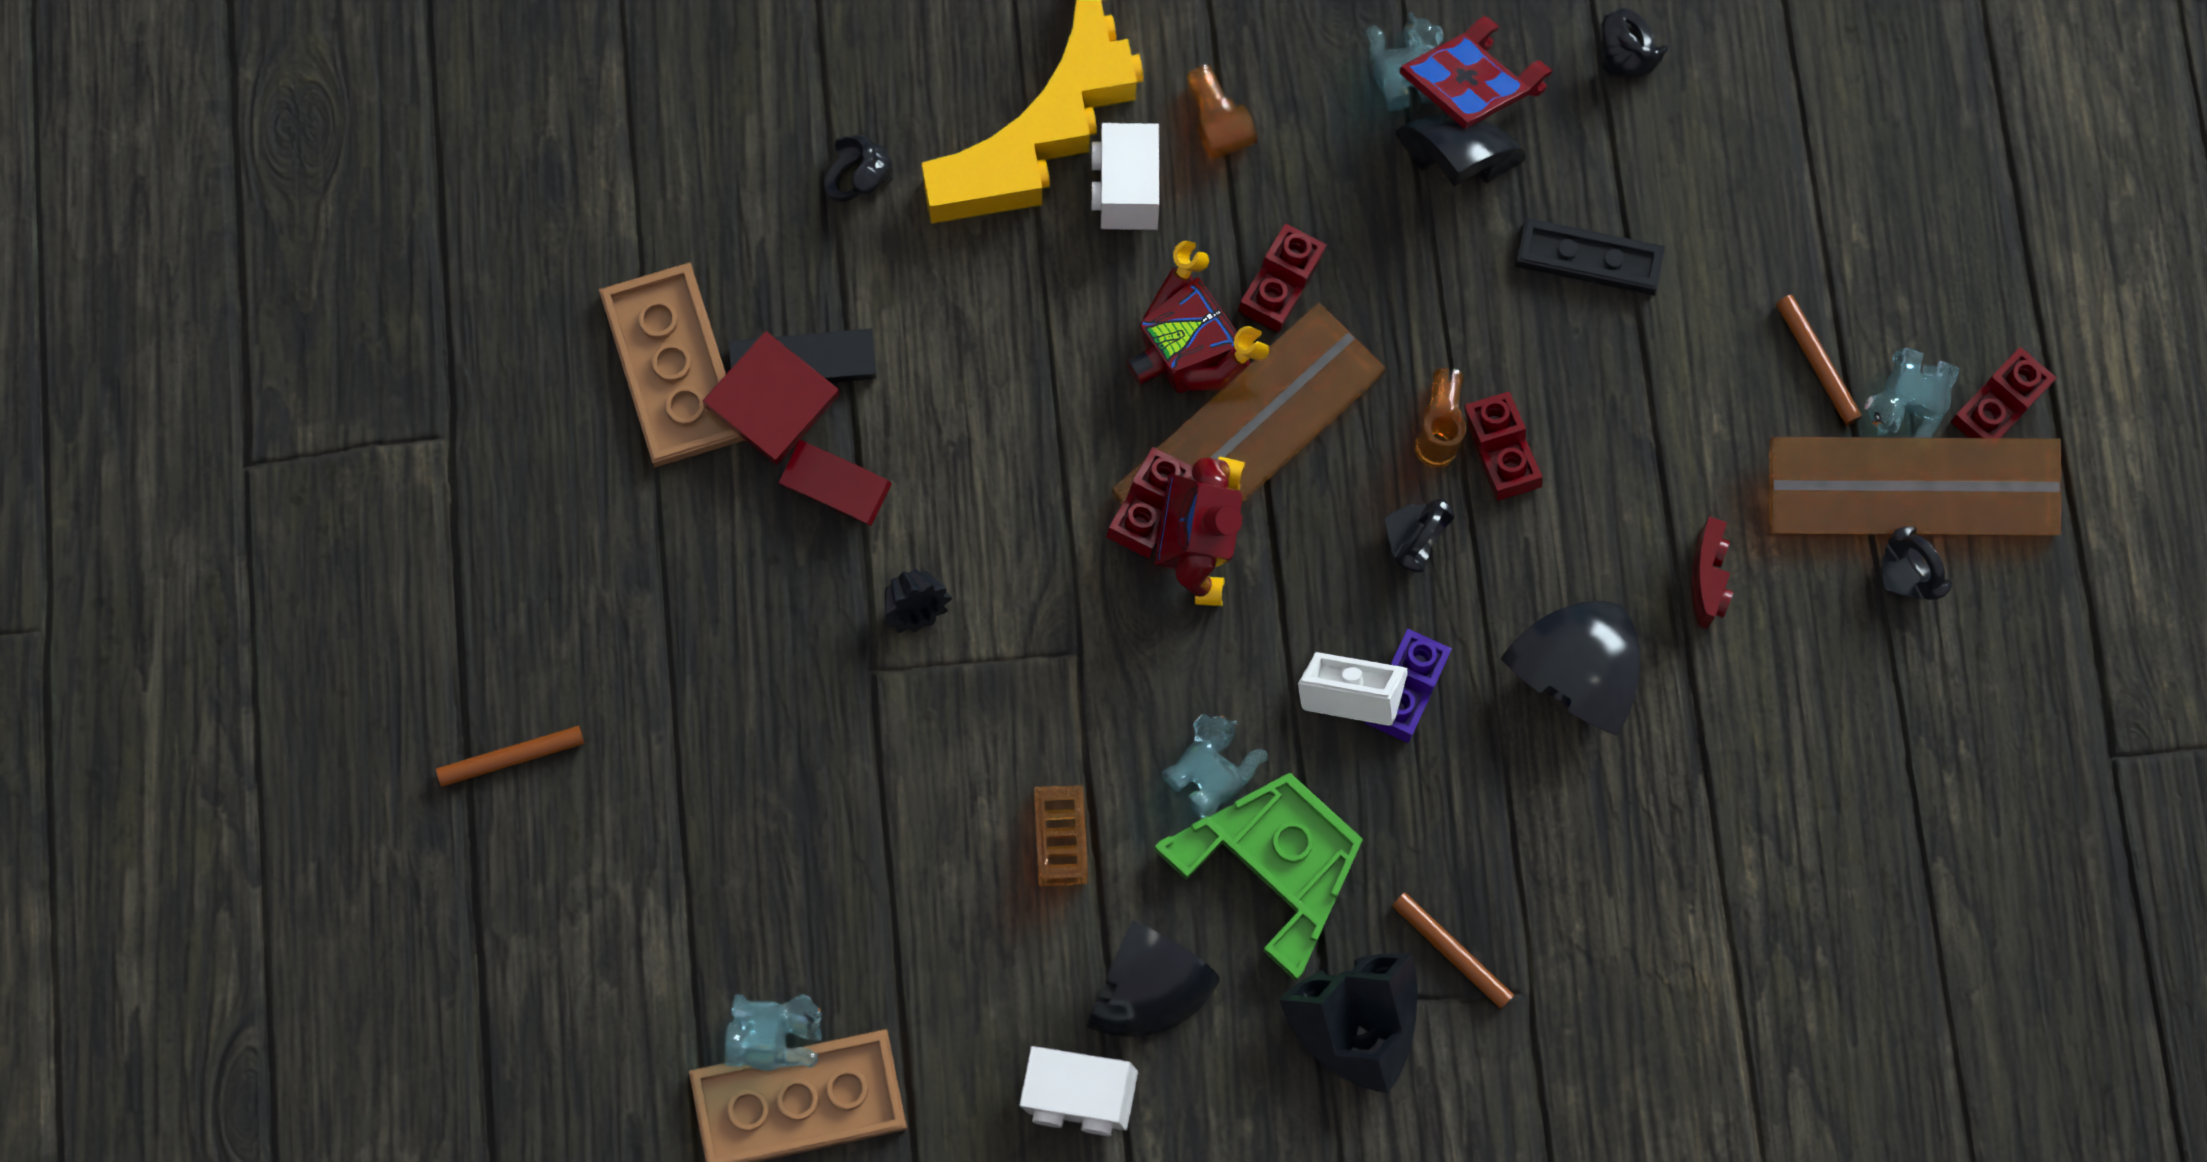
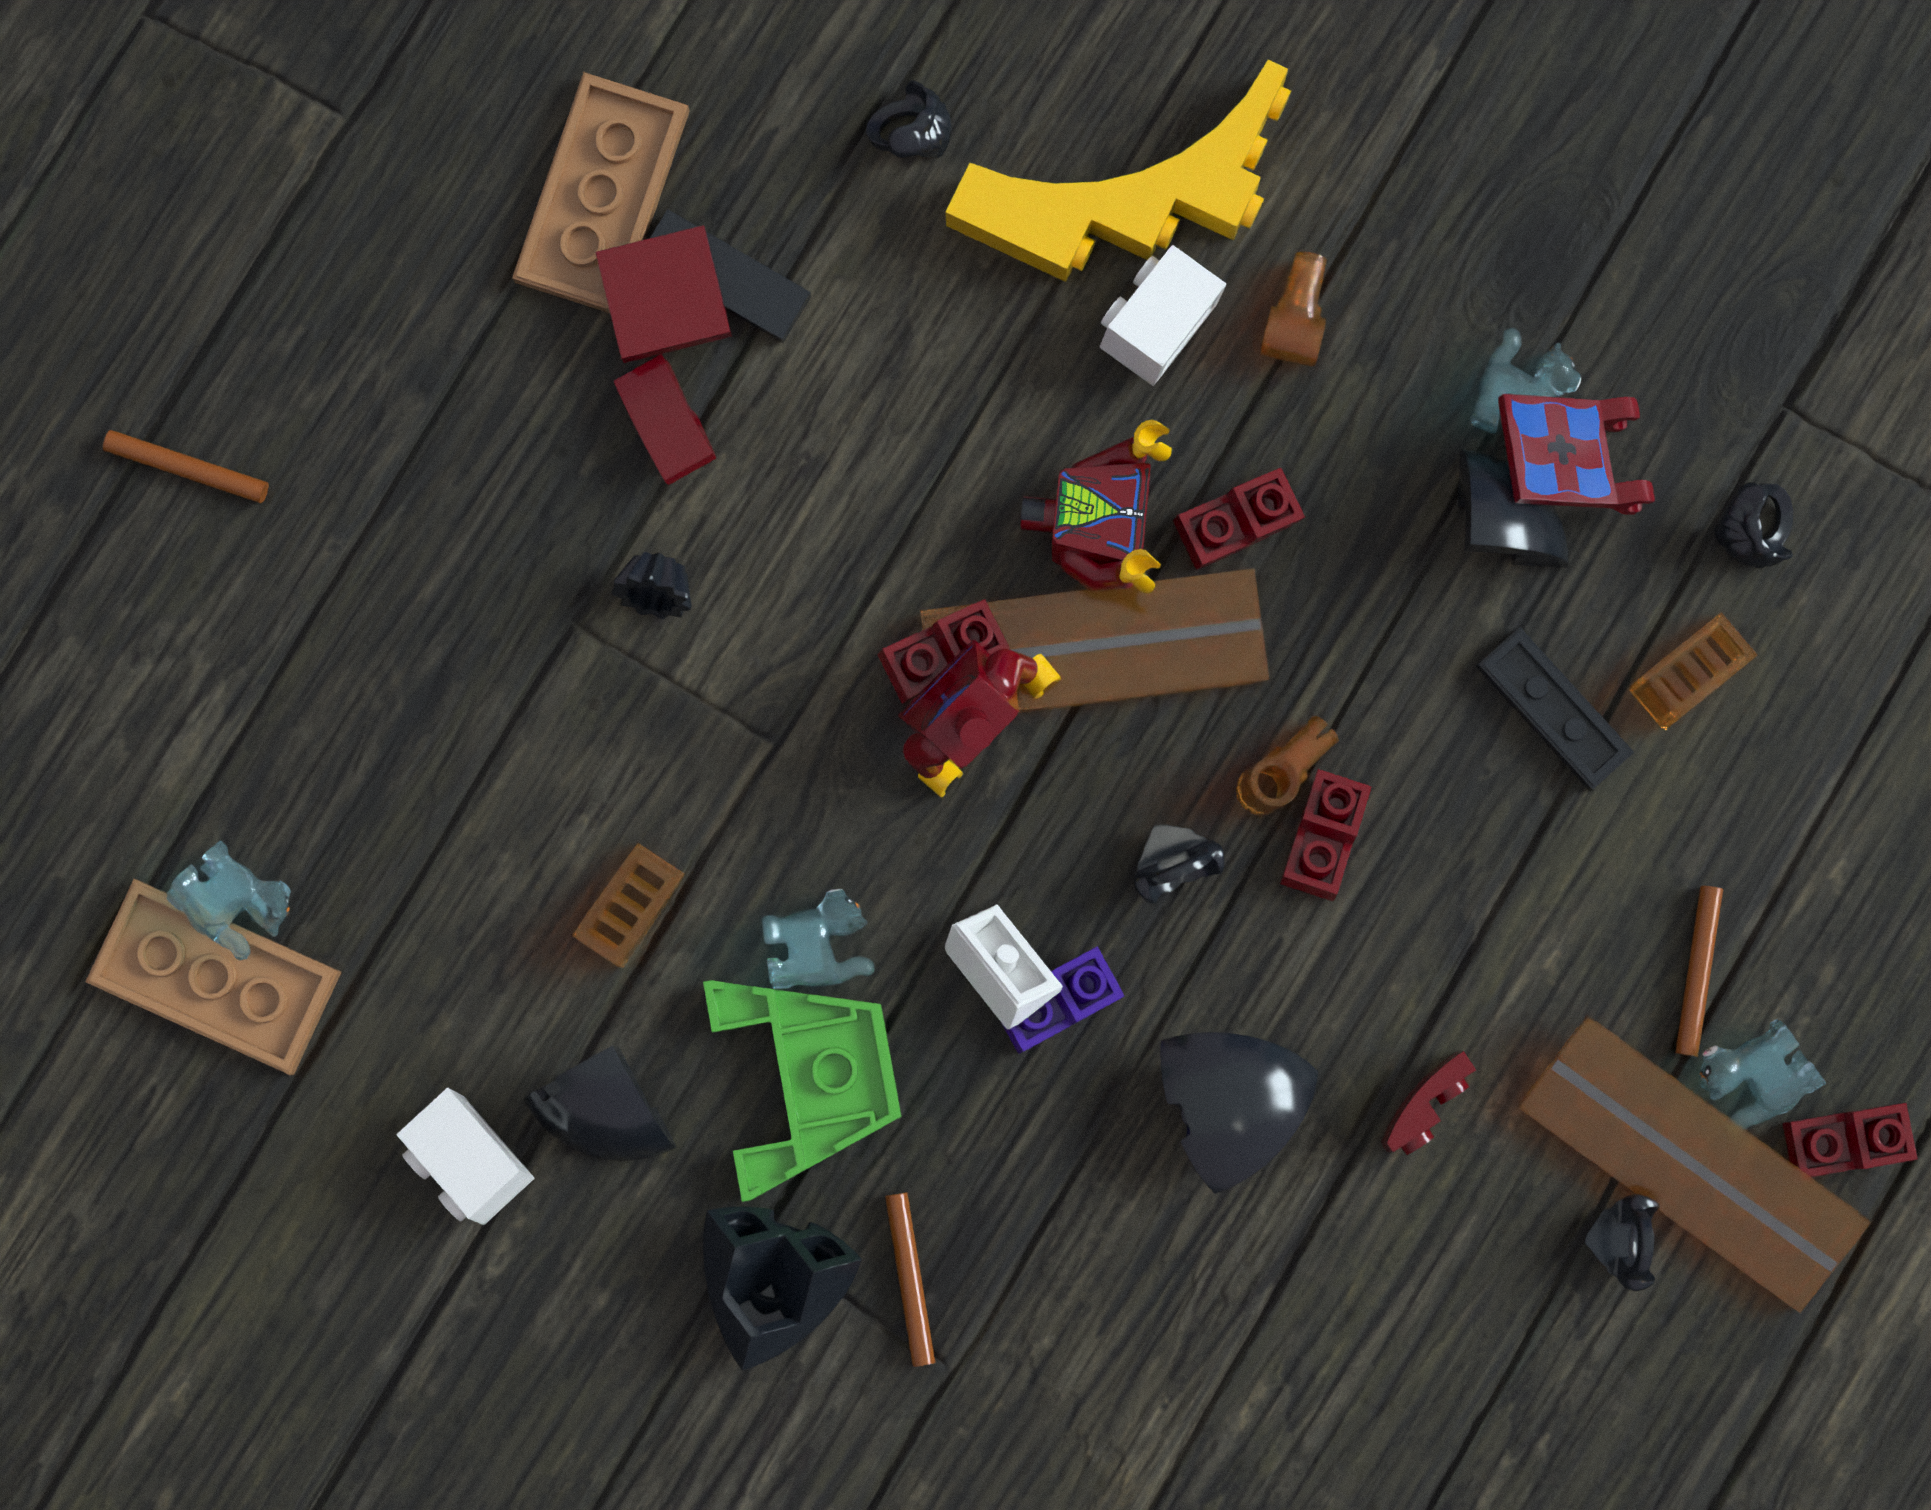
camera: 45 degrees right, 10 degrees up
none -> clear orange slope [1630,612,1758,730]

